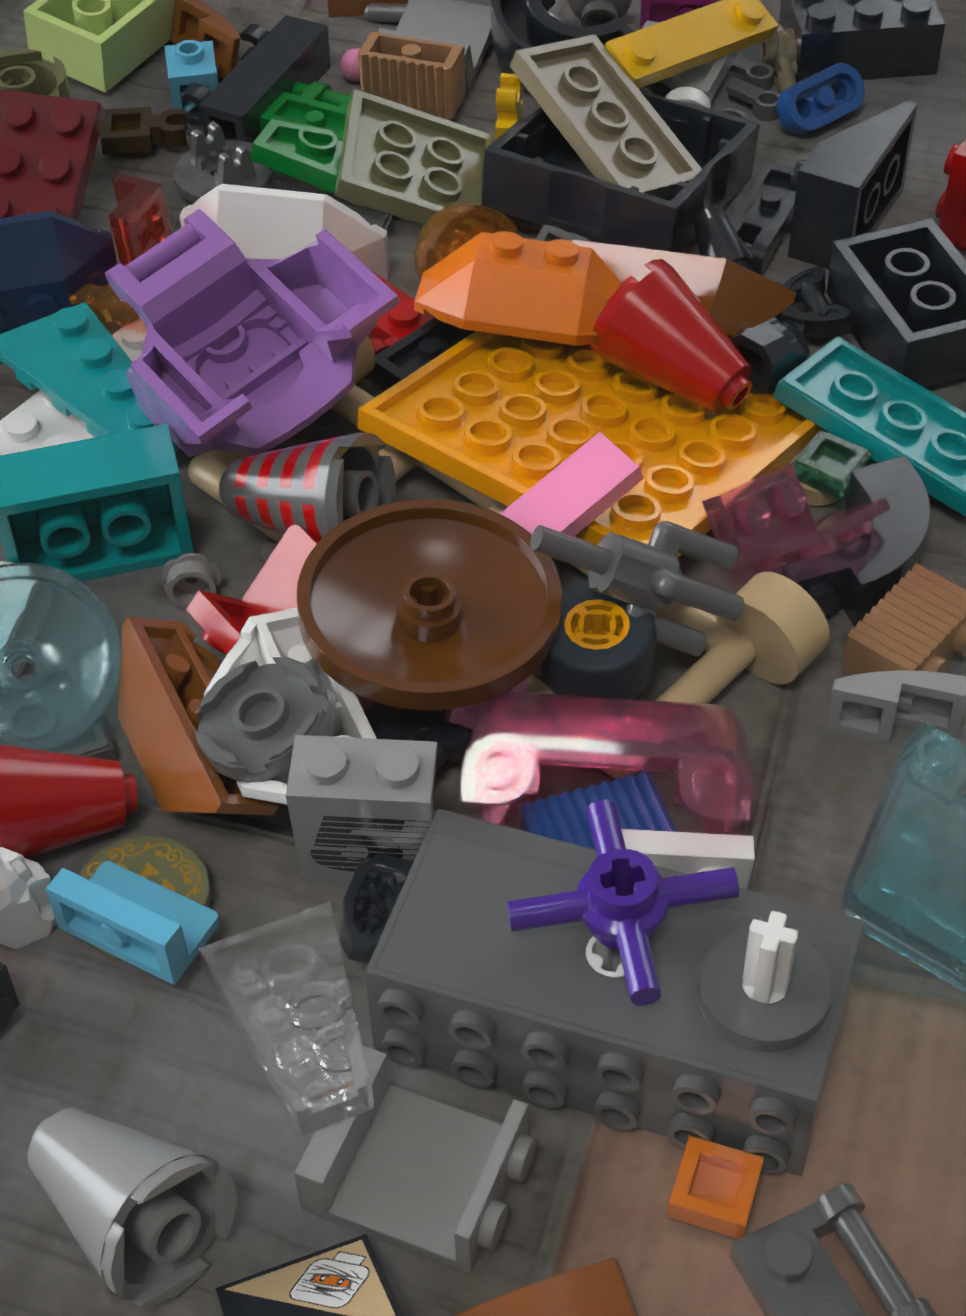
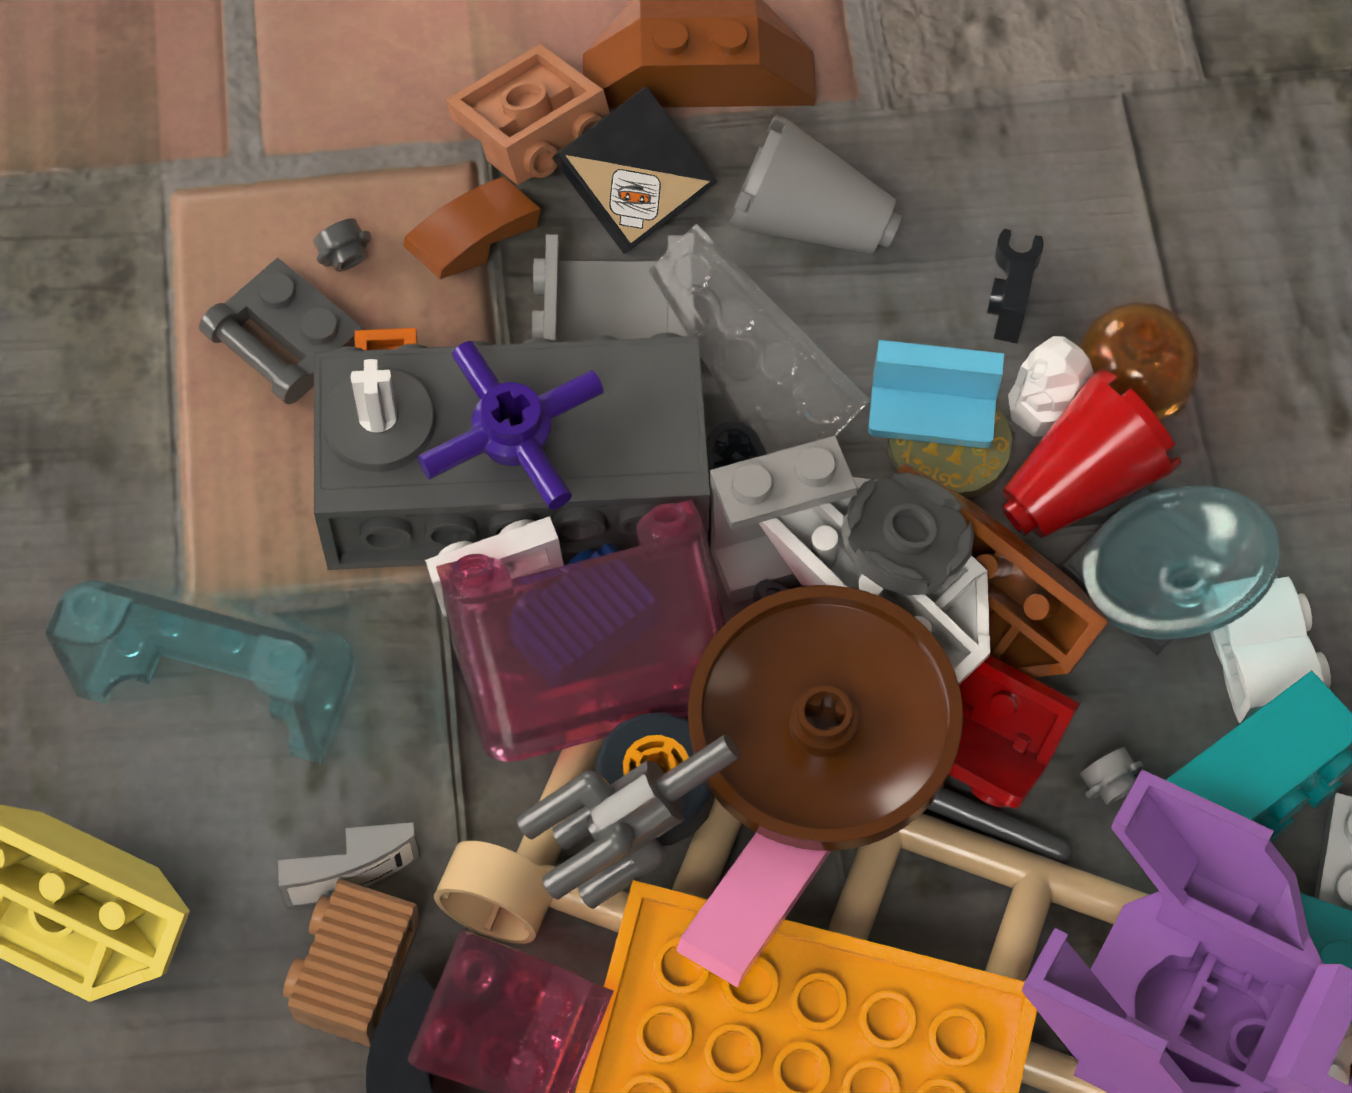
camera: 155 degrees right, 15 degrees up
dark grey cone [219,433,396,540] -> none

